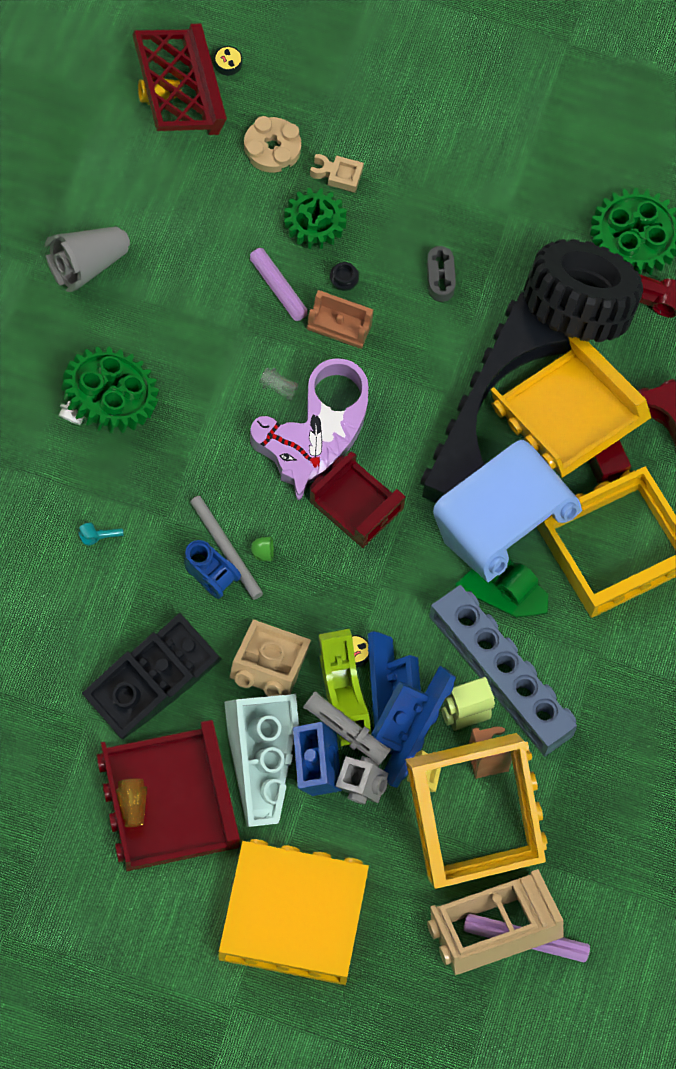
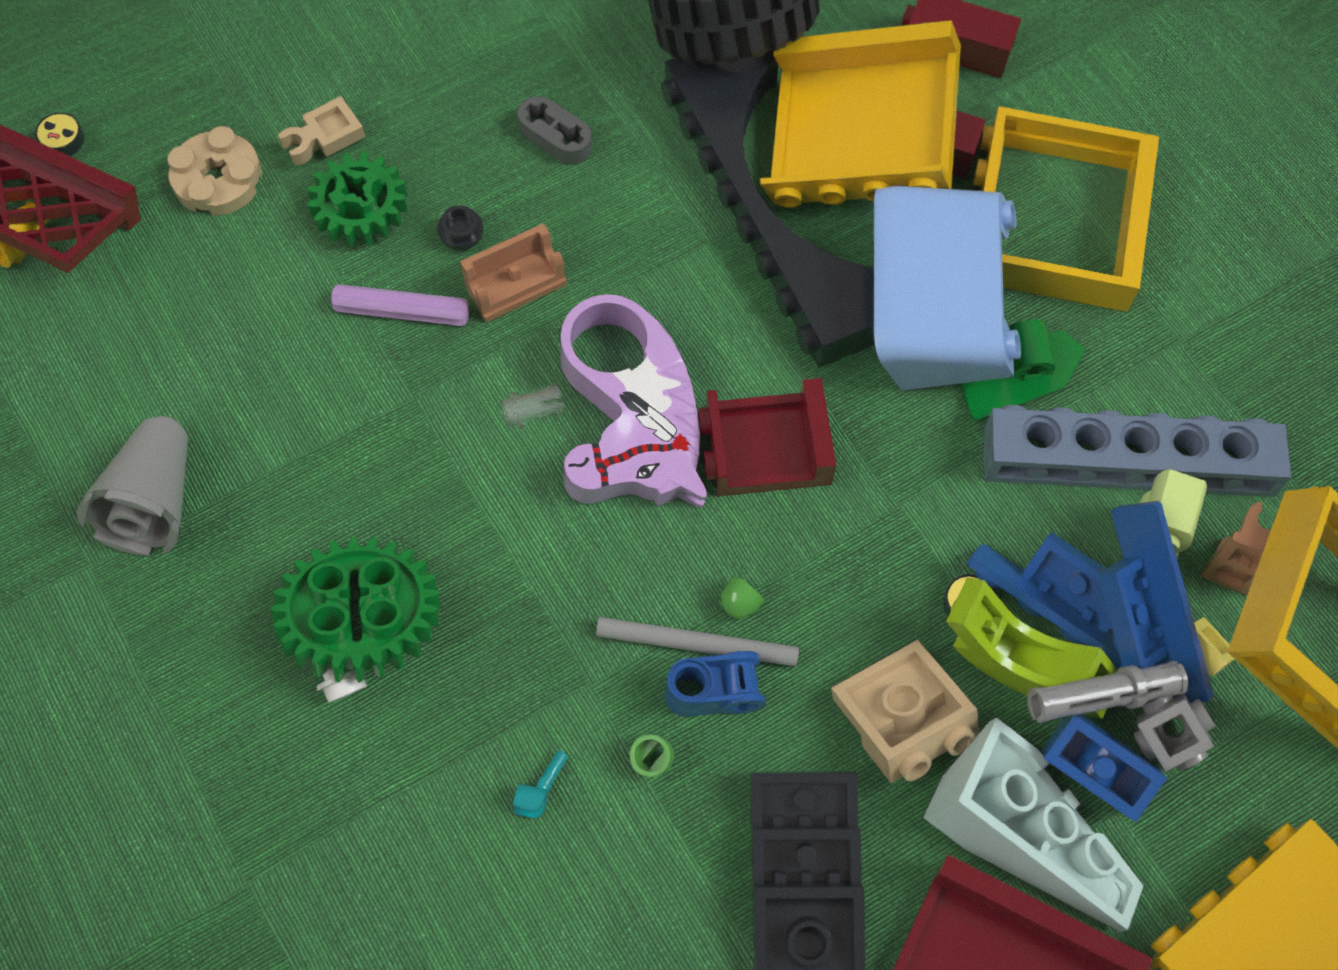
camera: 45 degrees left, 0 degrees up
none -> bright green hinge [630,734,674,777]

